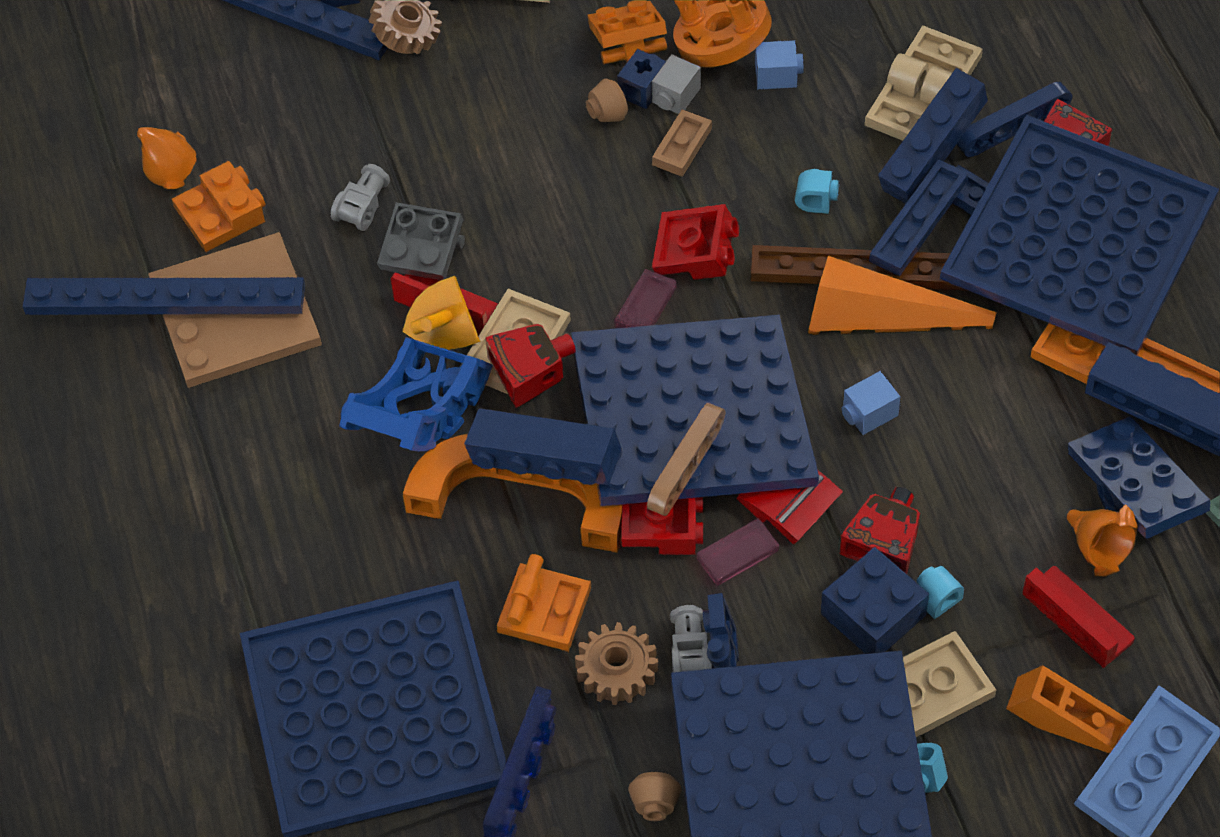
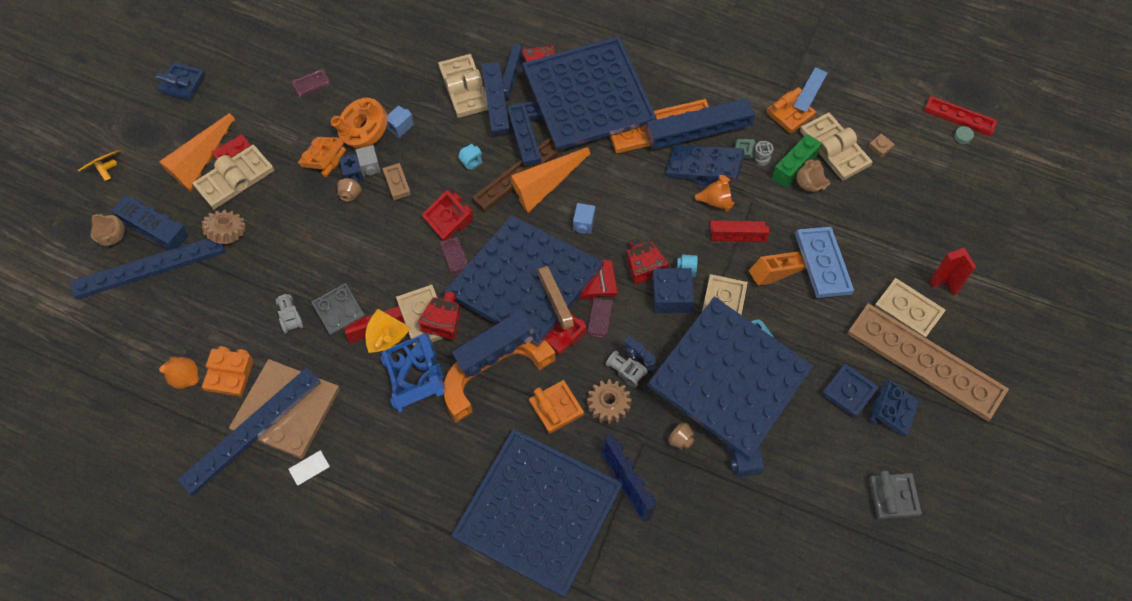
camera: 50 degrees left, 5 degrees up
none -> white sticker [289,451,329,485]

